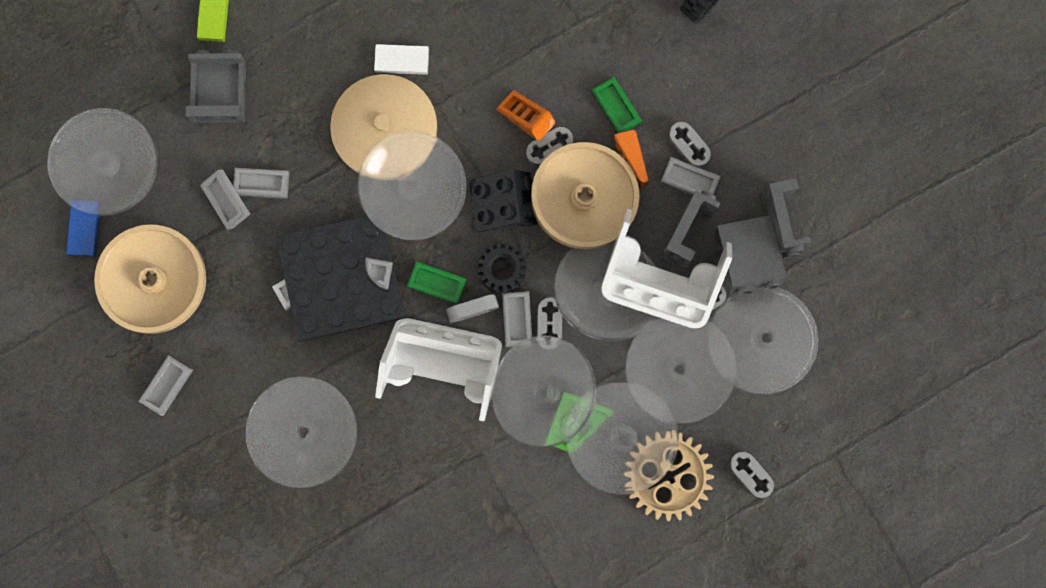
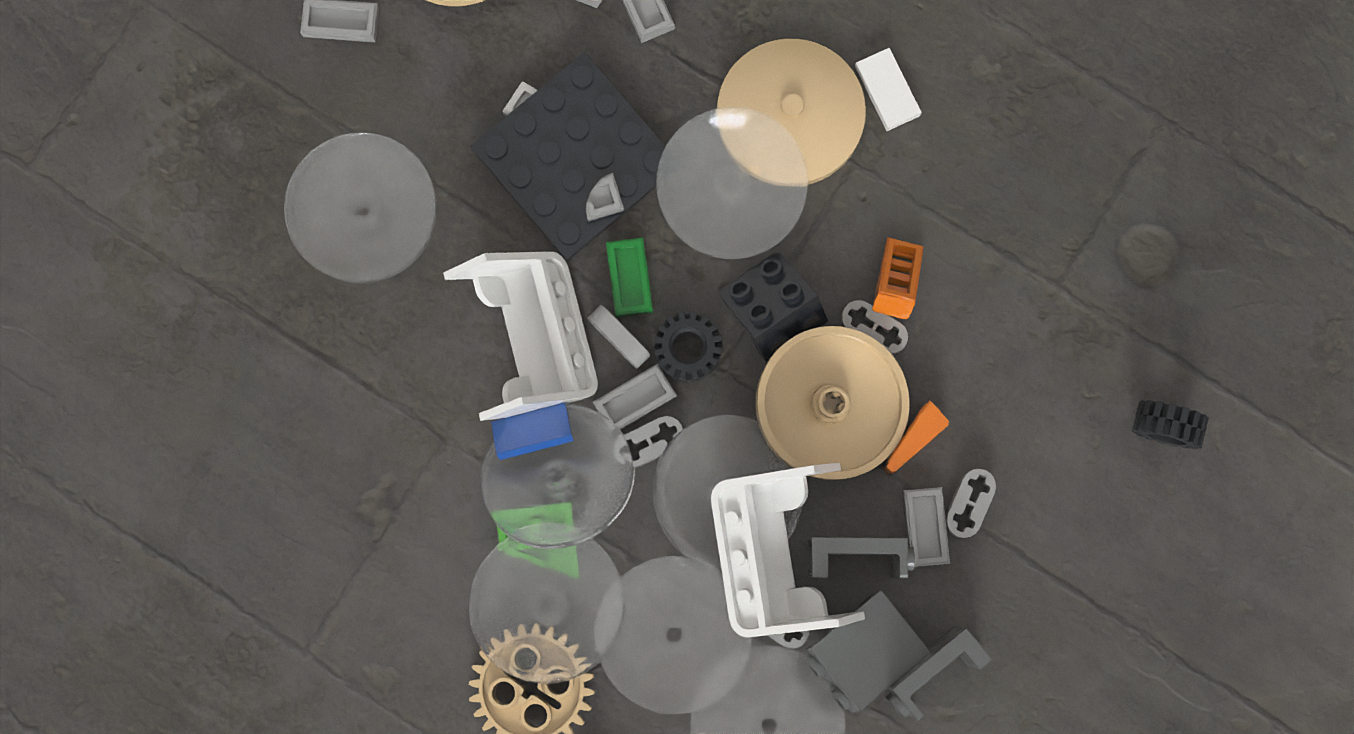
camera: 65 degrees right, 0 degrees up
green tile [591,77,642,134] -> none
none -> blue tile [491,402,574,460]

